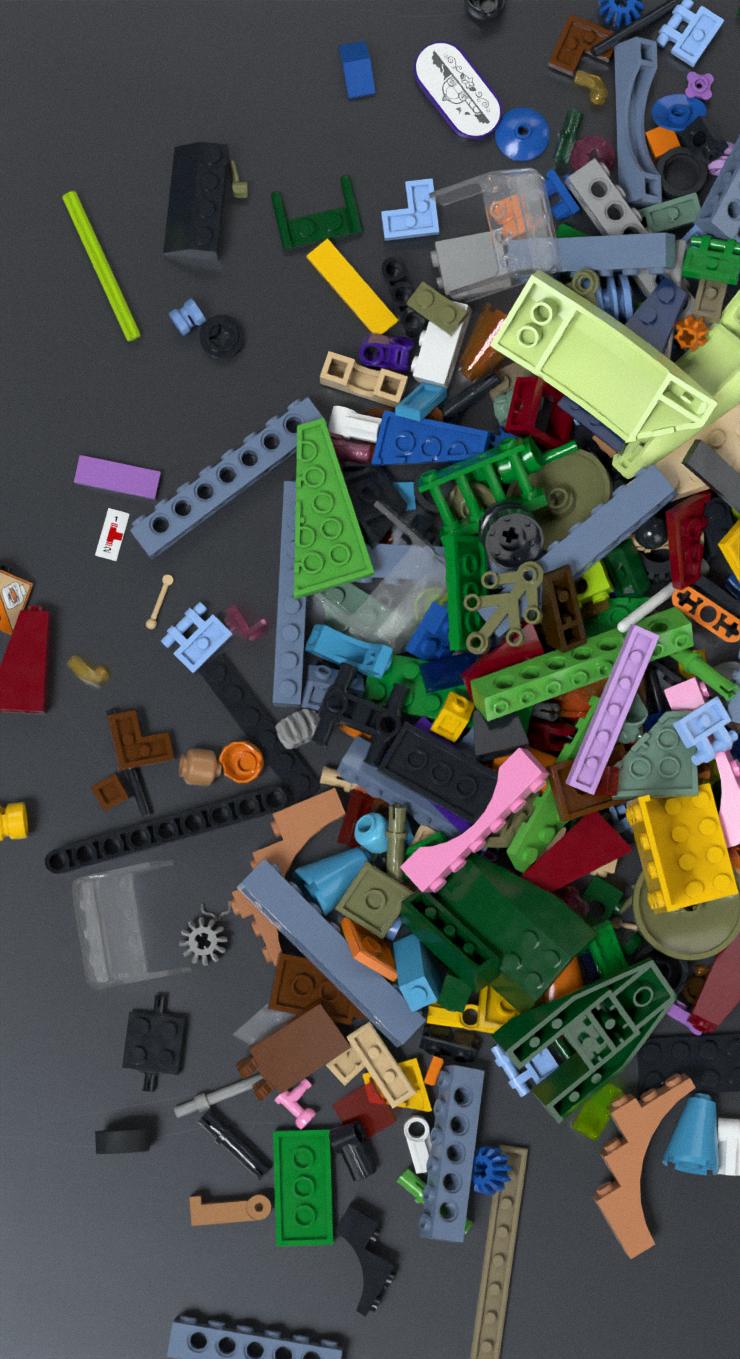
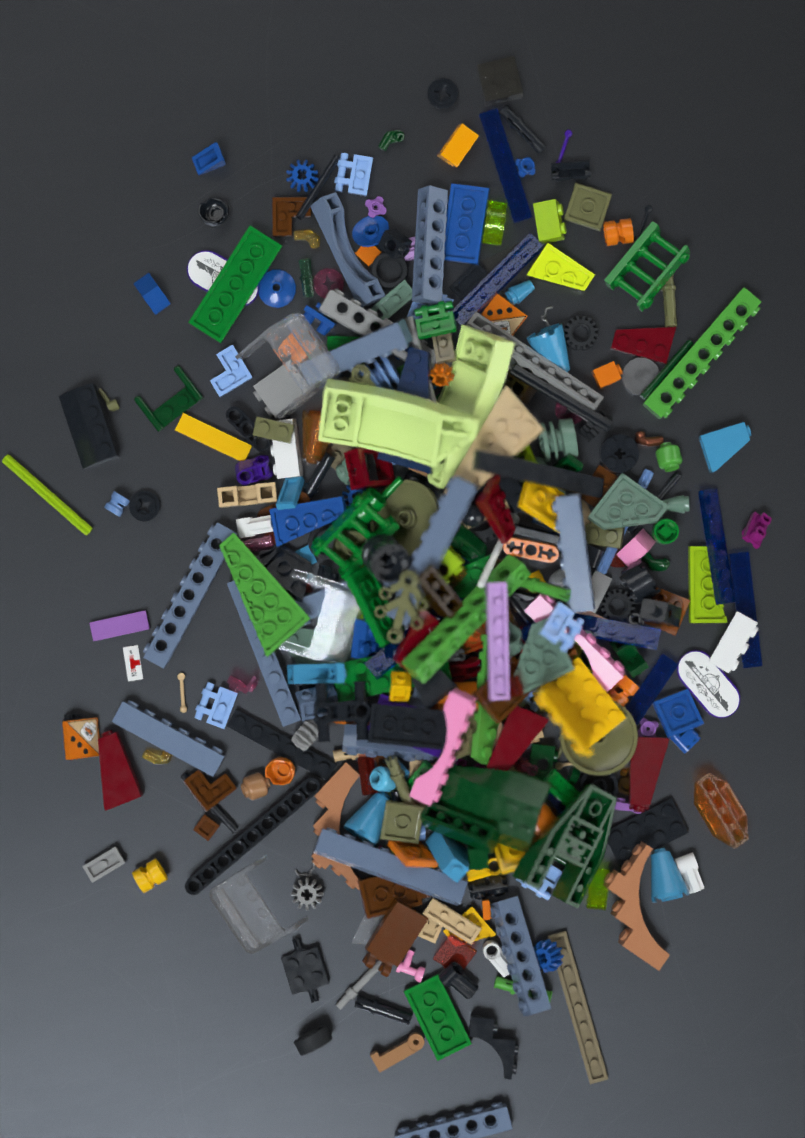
camera: 25 degrees left, 5 degrees up
none -> sand blue brick [112,700,225,777]
none -> green plate [188,226,283,343]

